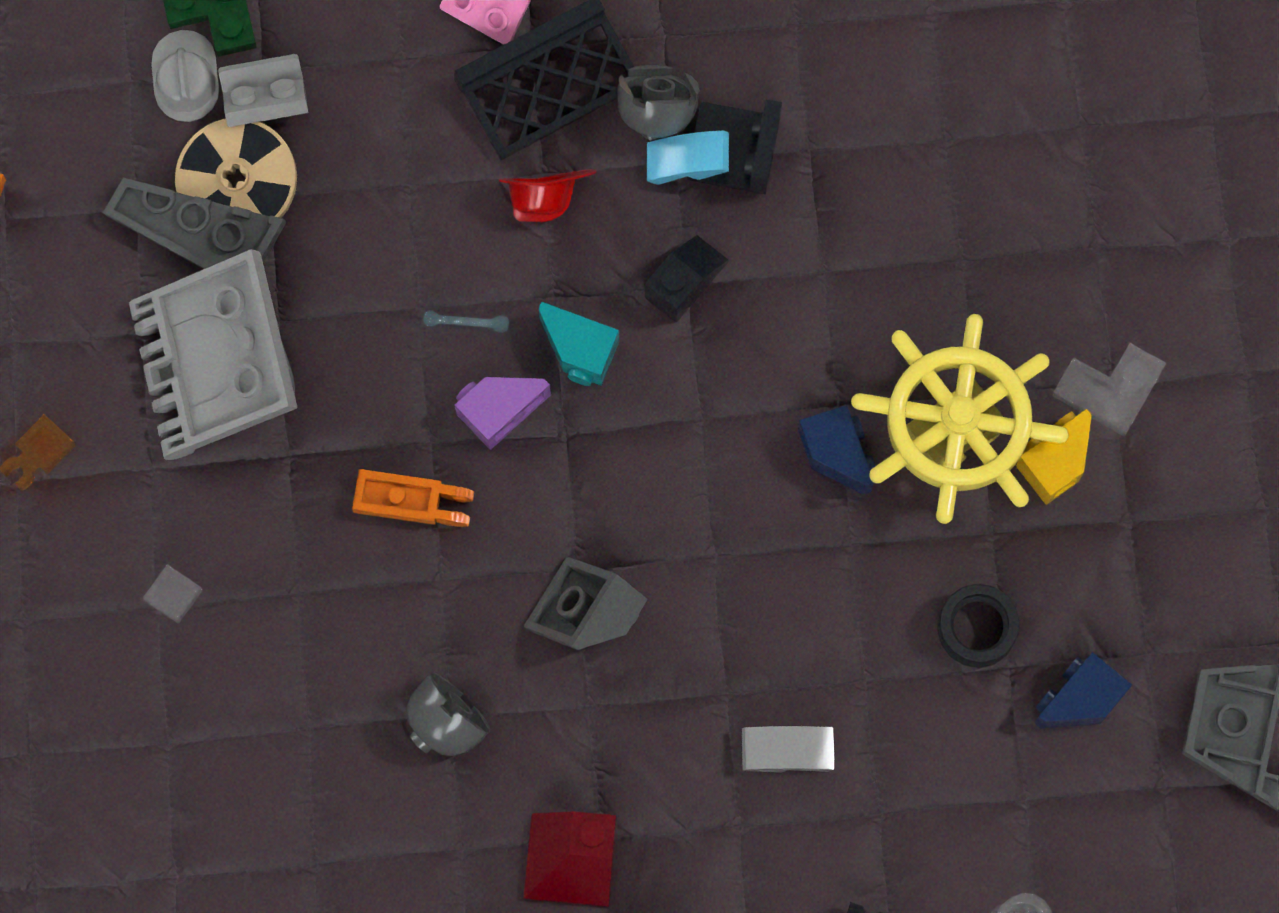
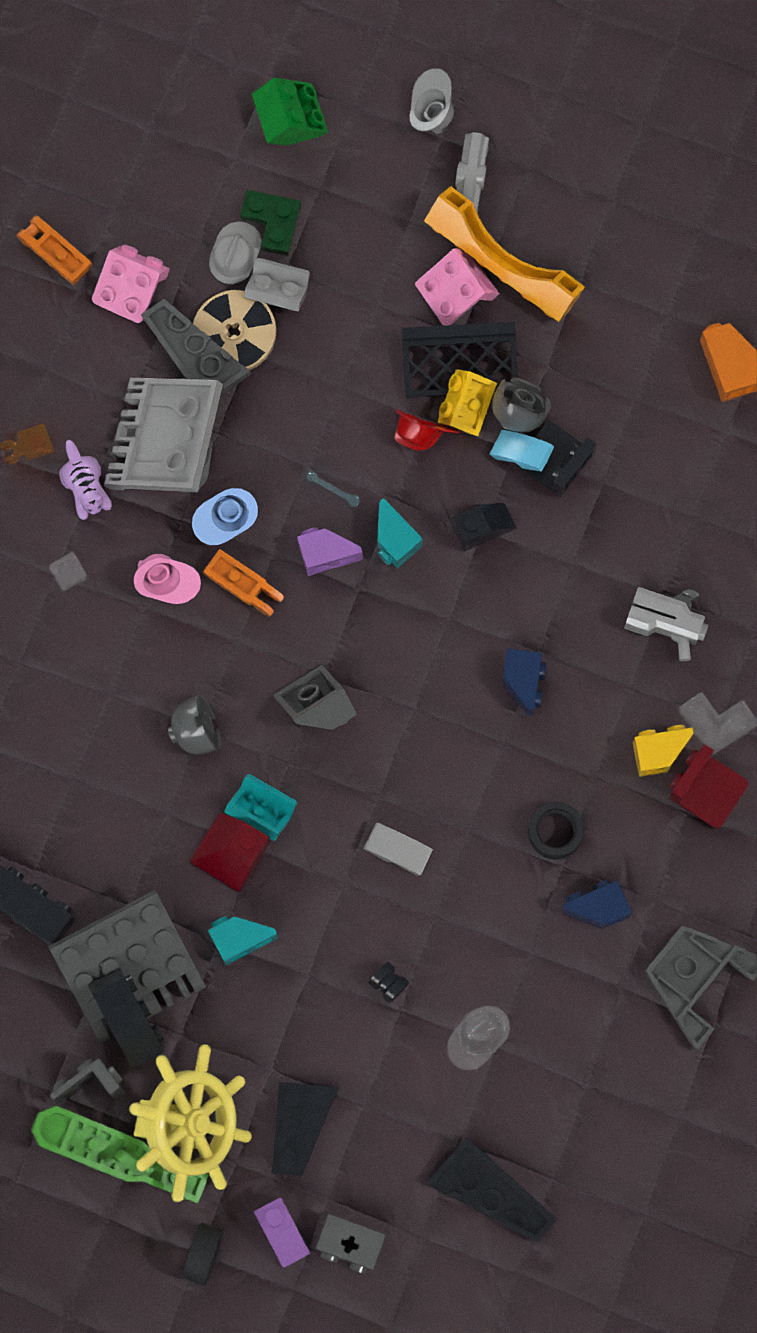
camera: 25 degrees right, 0 degrees up
light yellow piece [851,314,1069,524] -> none
none -> lavender animal [59,440,112,520]
none -> bright pink bracket [92,245,170,323]
none -> bright pink piece [133,554,201,604]
none -> light blue piece [192,488,258,545]
none -> teal bracket [224,774,297,841]
none -> yellow bracket [438,369,497,436]
none -> light grey piece [624,587,708,661]
none -> dark red bracket [669,744,748,829]

